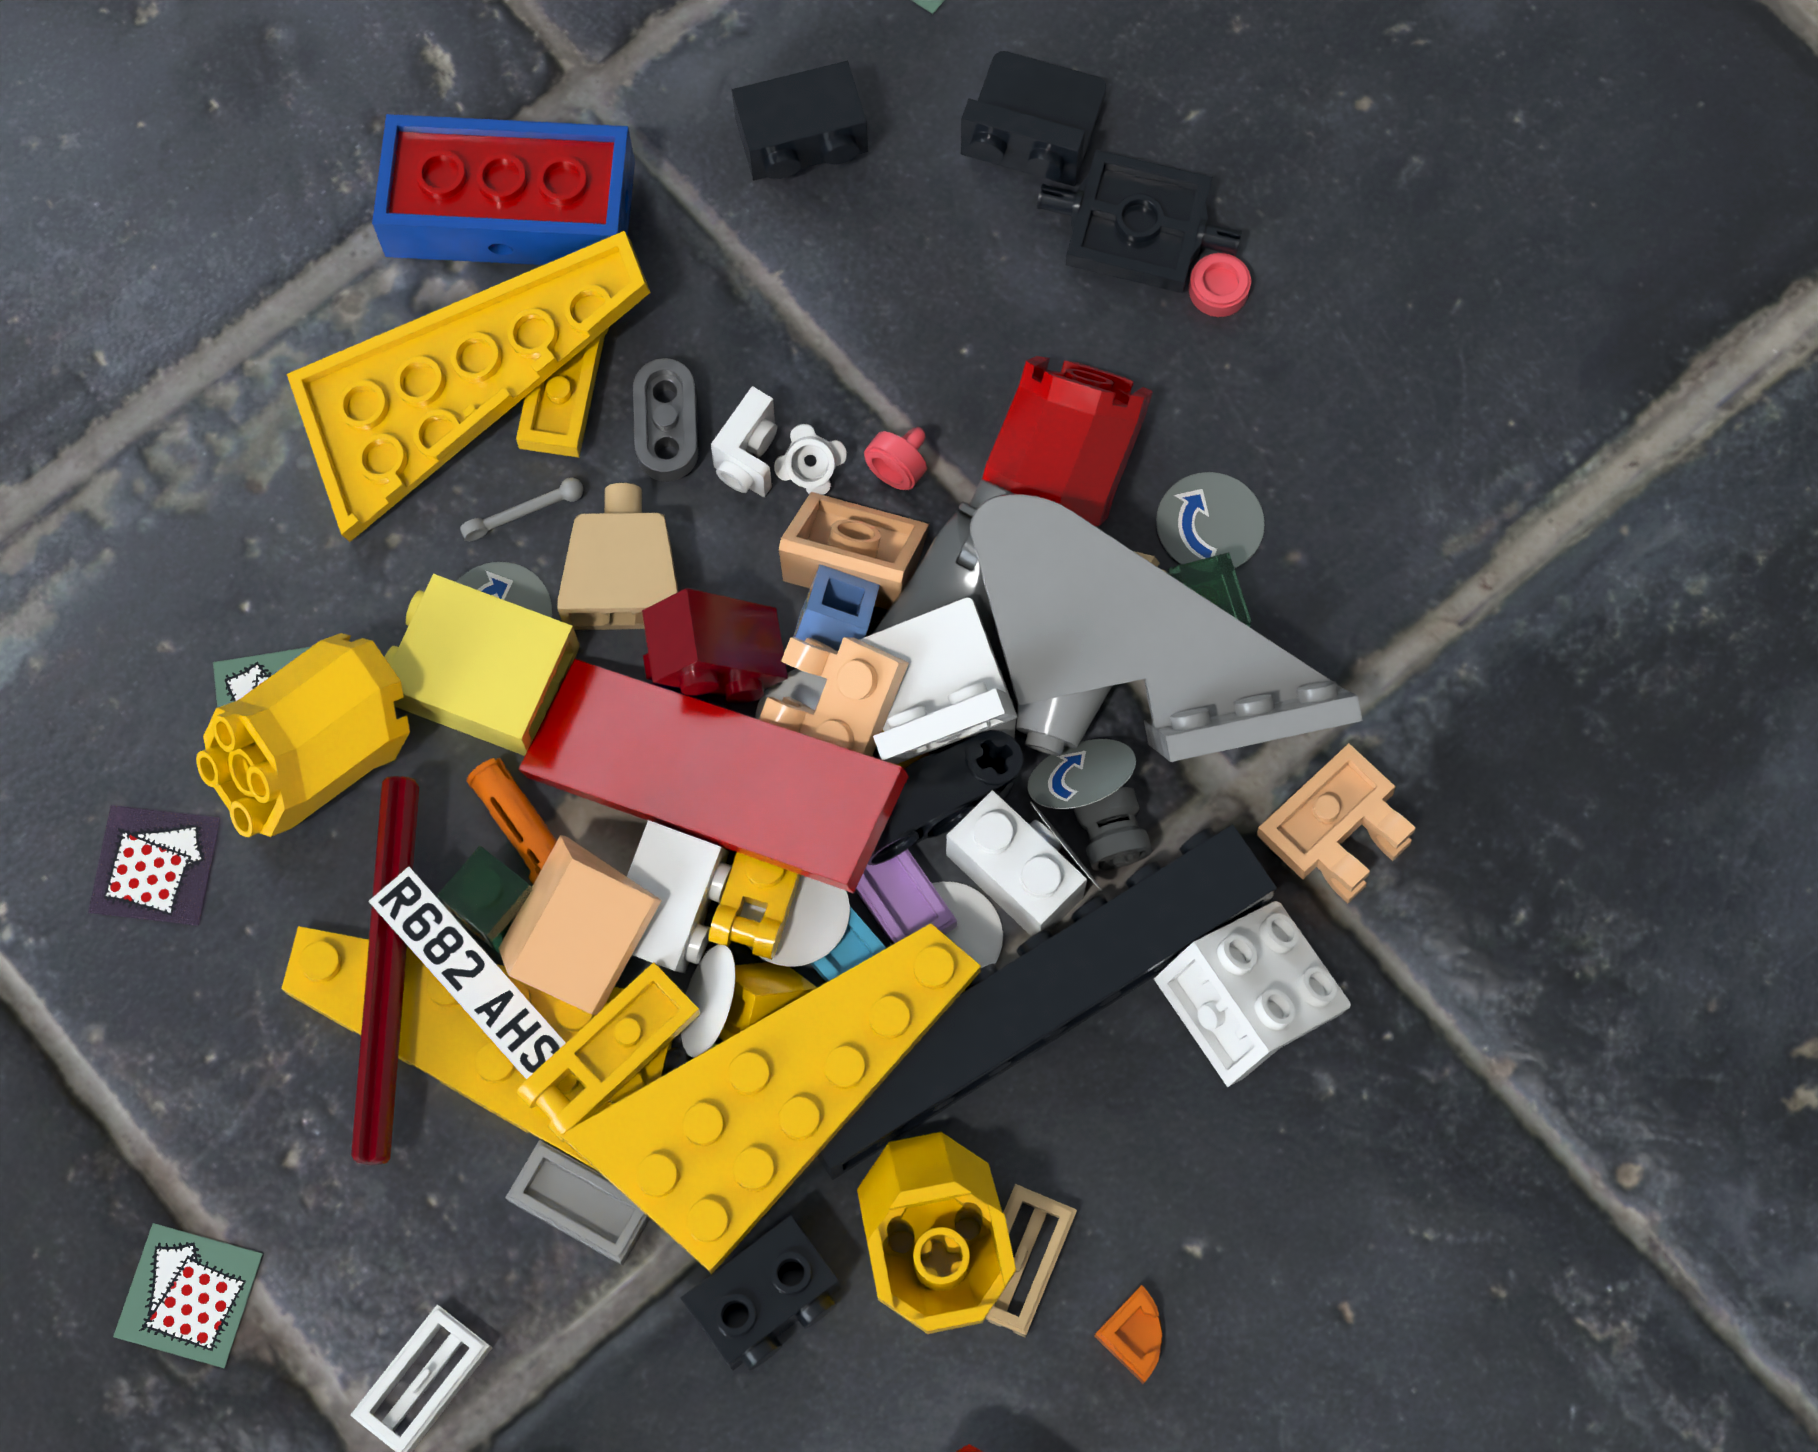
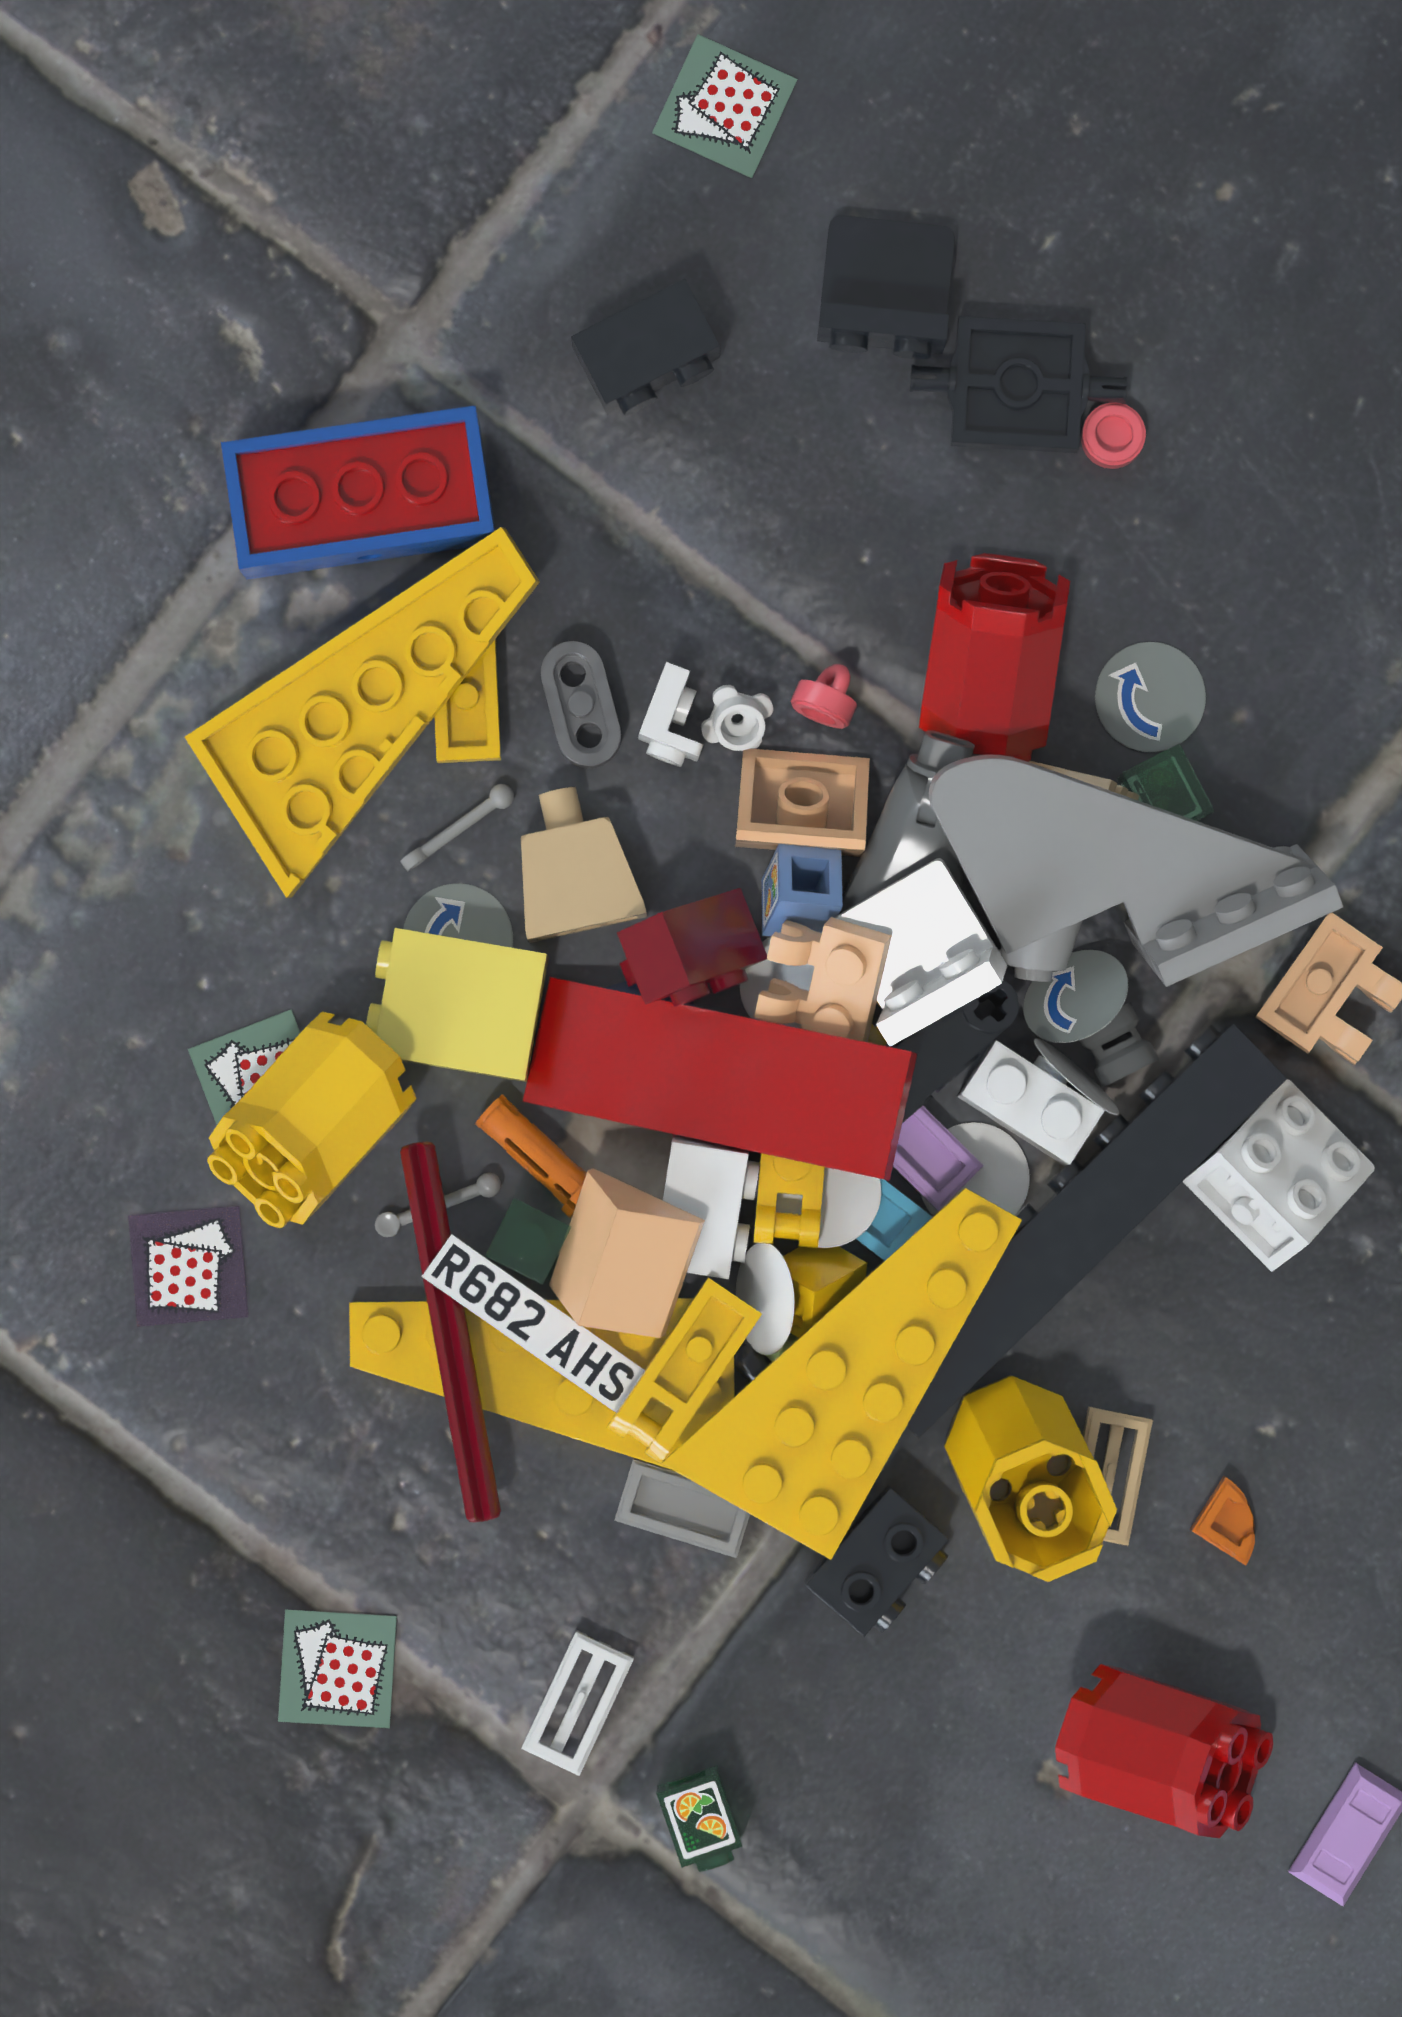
camera: 15 degrees left, 15 degrees up
none -> light grey hinge [375,1172,501,1237]

